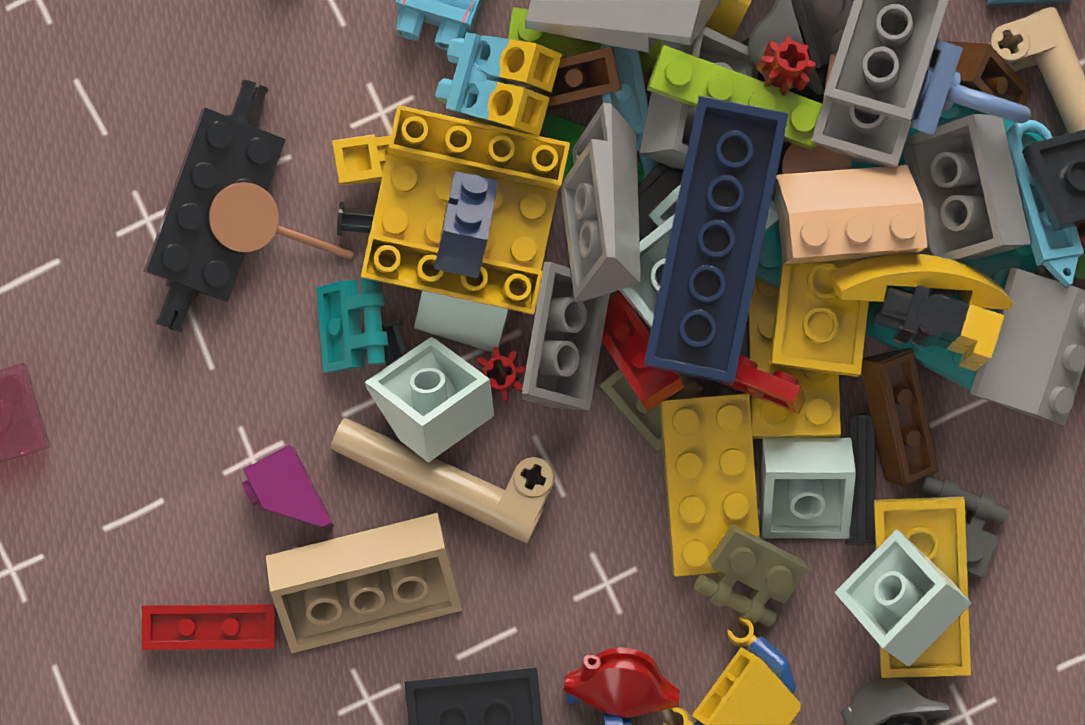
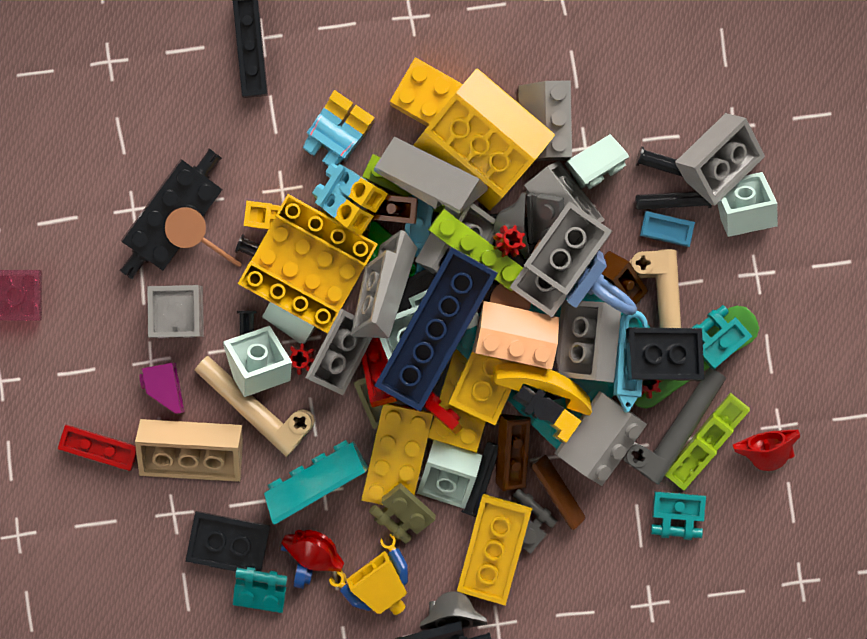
camera: 20 degrees right, 5 degrees up
teal plate [316,278,388,373] -> none
dark blue piece [434,171,498,278] -> none
light aqua slope [835,529,972,666] -> none
none -> piece [147,285,204,338]
none -> teal slope [264,440,369,525]
none -> reddish brown slope [530,455,586,530]

